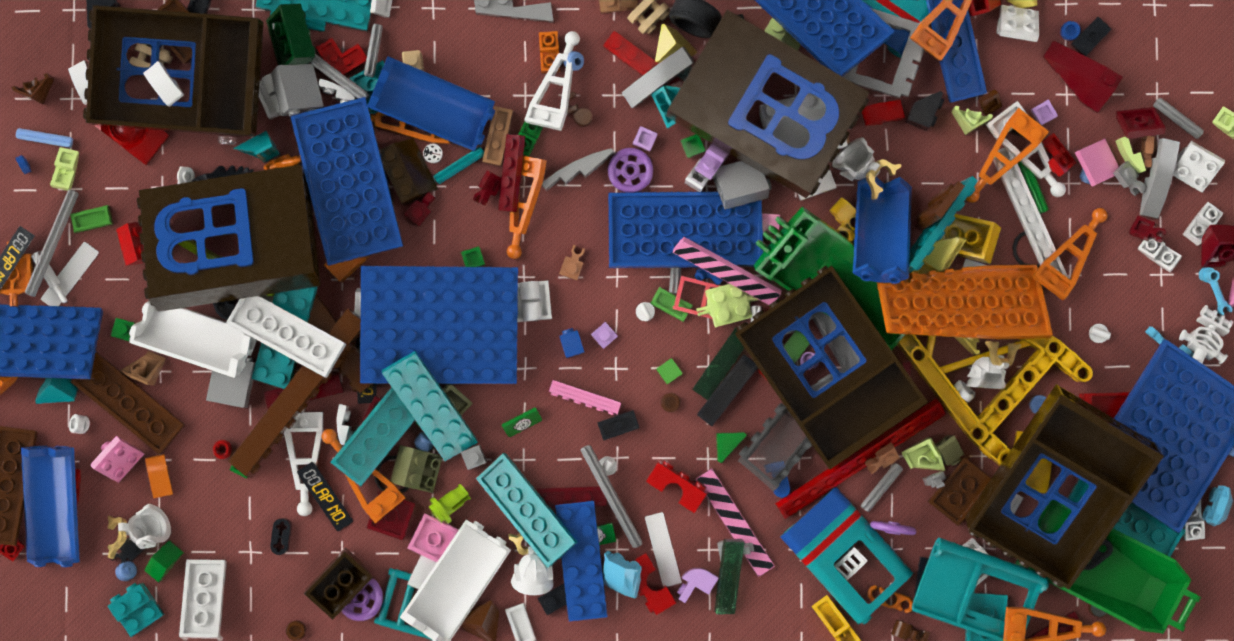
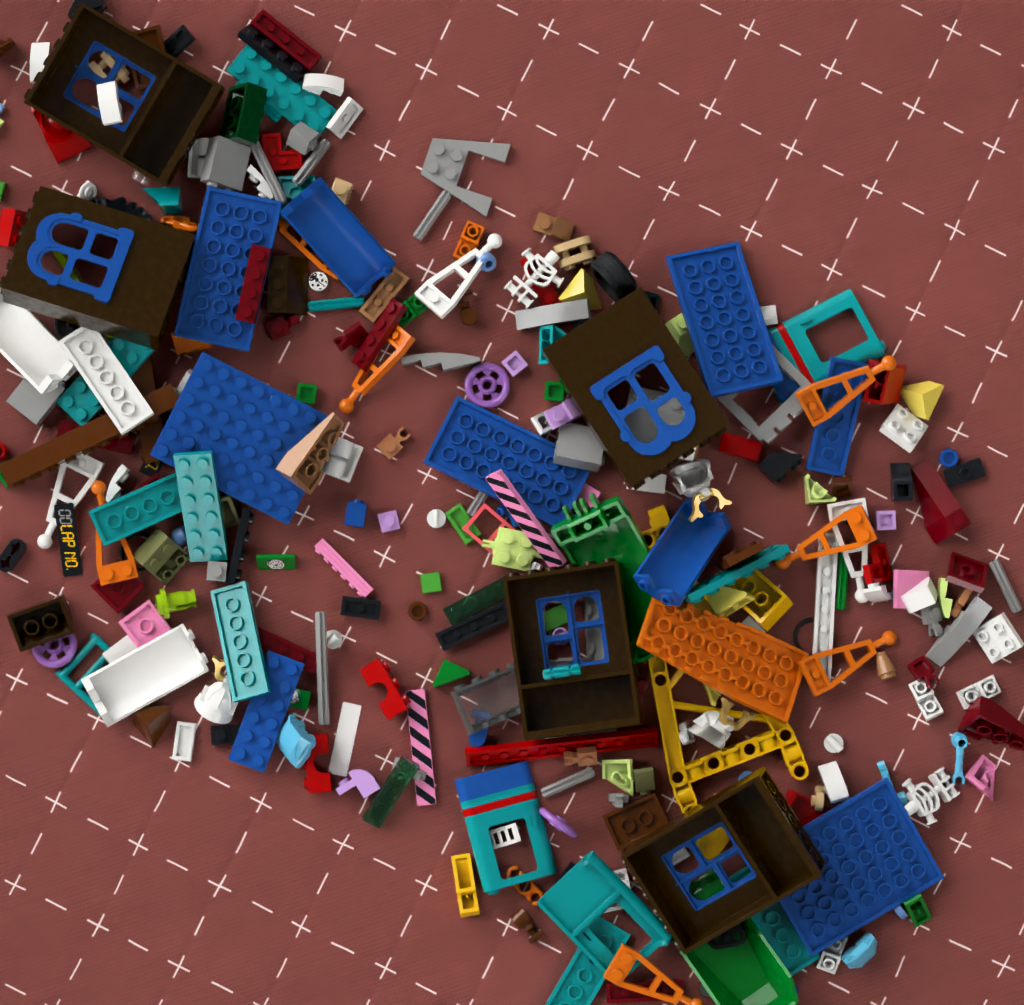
camera: 30 degrees right, 0 degrees up
none -> black plate [227,507,255,584]
none -> dark red plate [235,244,272,324]
none -> medium nougat wedge [276,412,344,495]
none -> light grey brick [286,121,319,155]
none -> light grey axle [413,190,451,241]
none -> white piece [504,248,565,309]
none -> teal axle [543,664,581,680]
none -> tan plate [811,785,827,811]
none -> white slope [818,761,849,804]
none -> white slope [862,583,893,603]
none -> medium nougat cone [875,651,896,681]
none -> black slope [890,463,913,502]
none -> white slope [901,577,938,613]

